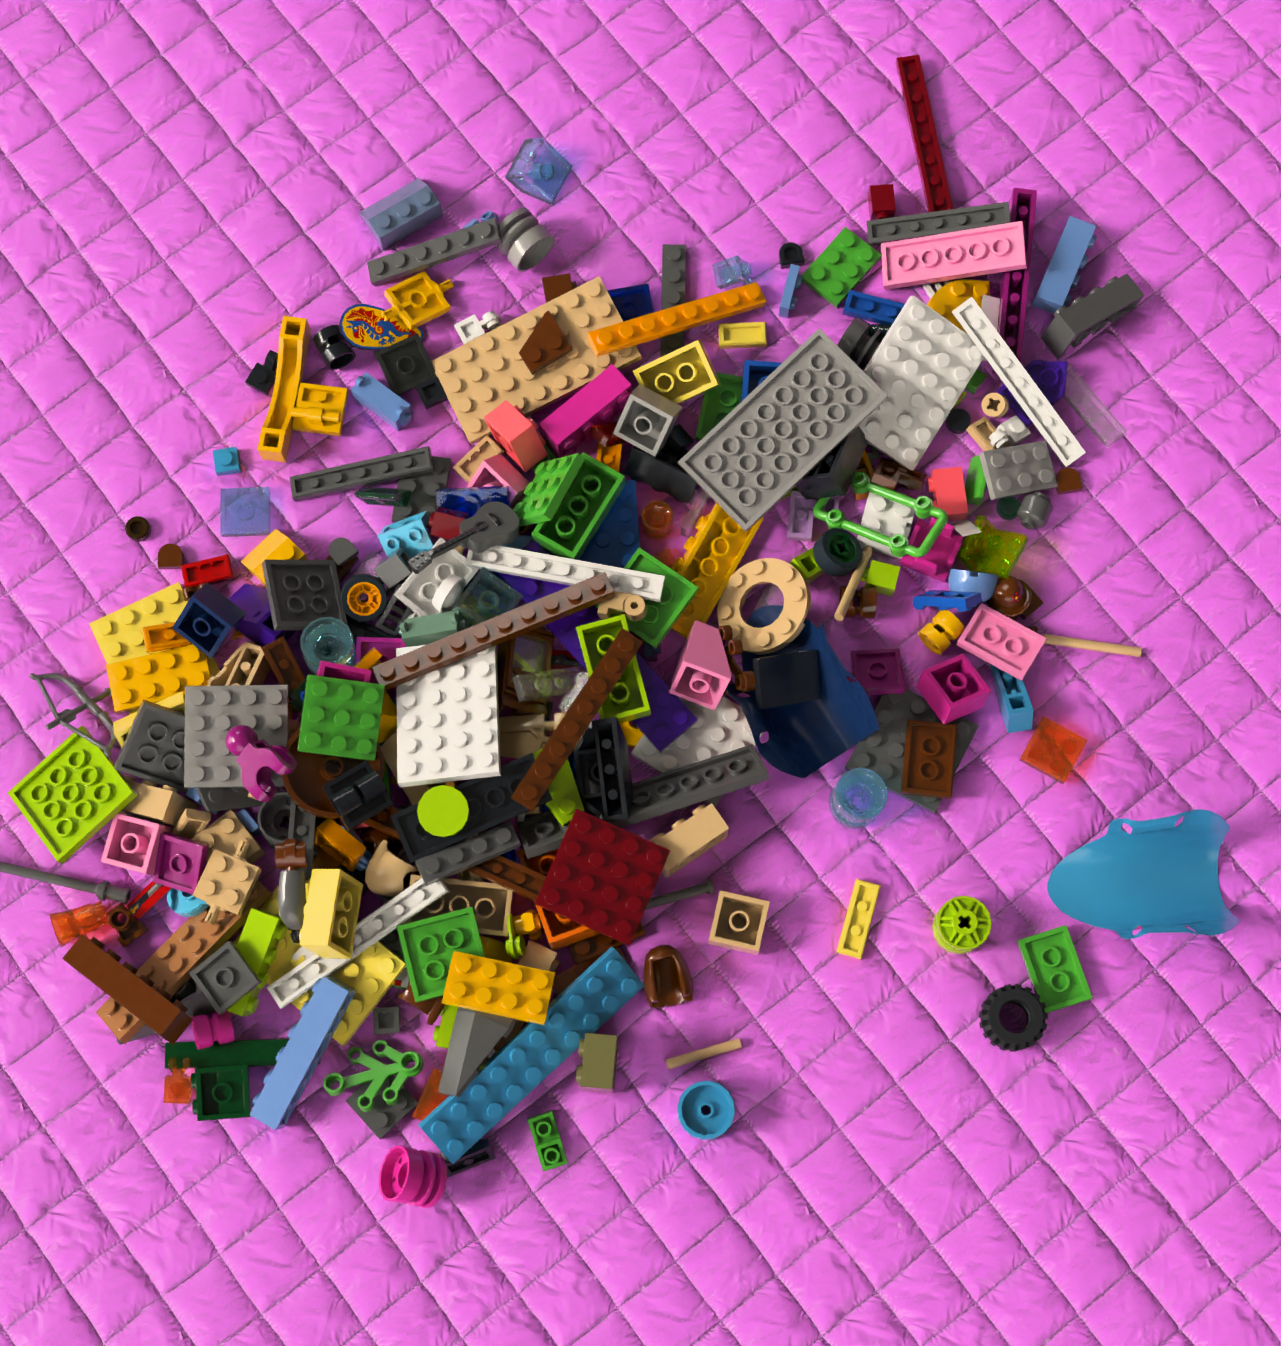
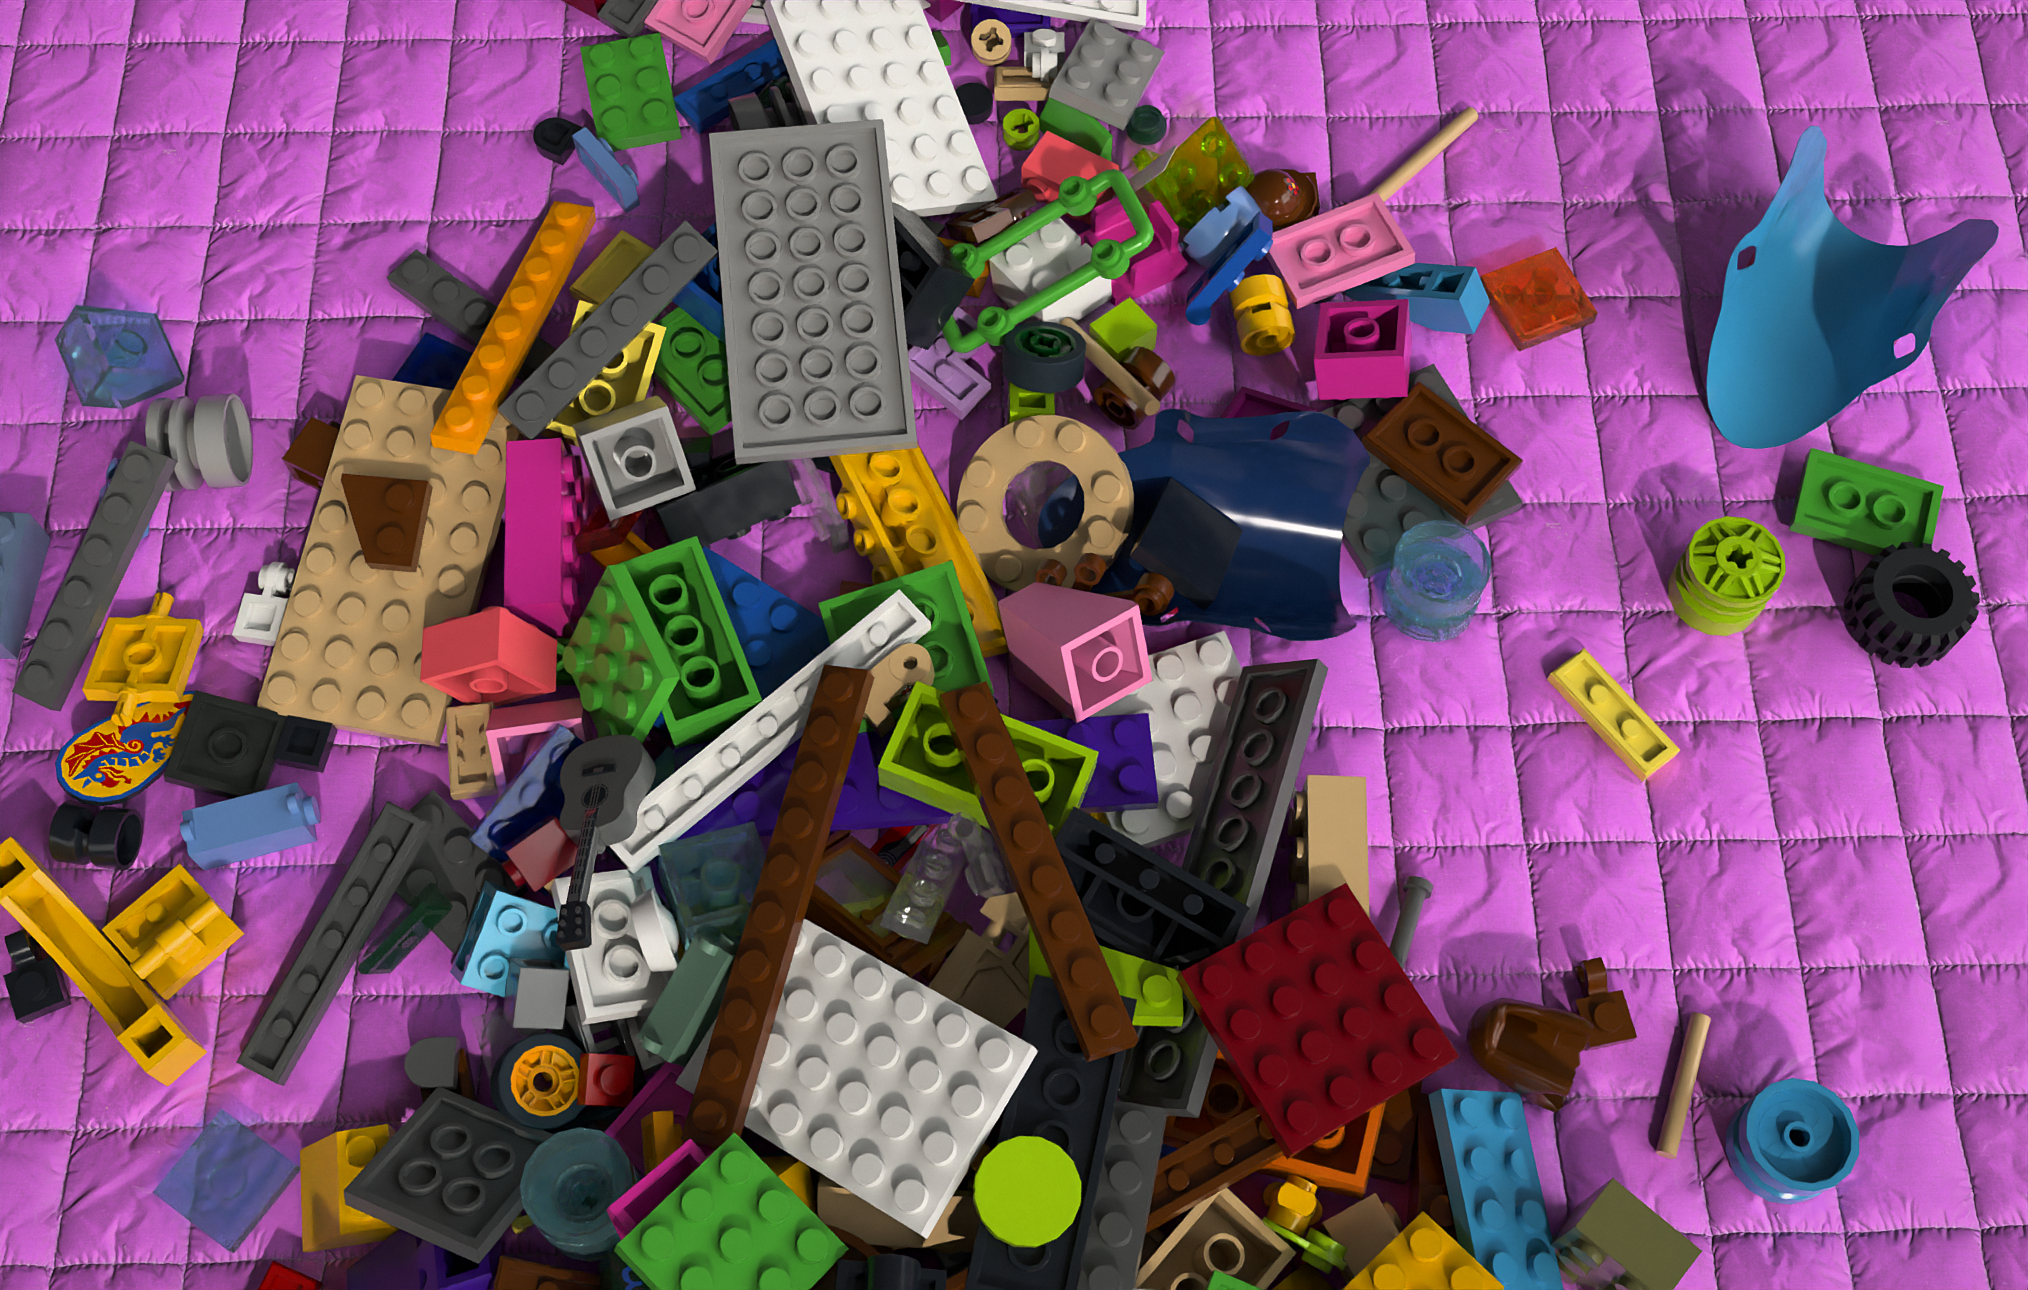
camera: 55 degrees left, 10 degrees down
dark azure plate [213,447,241,476] -> none
clear orange wheel [641,500,673,541] -> none
tan brick [708,890,770,955] -> none
clear light blue bracket [712,255,752,289] -> none
dark grey head [1017,492,1053,530] -> none
reddish brown tile [1056,468,1083,495] -> none
none -> dark grey plate [497,220,718,440]
none -> red plate [577,1053,635,1107]
none -> lime bush [1003,108,1040,151]
none -> reddish brown plate [1571,957,1637,1051]

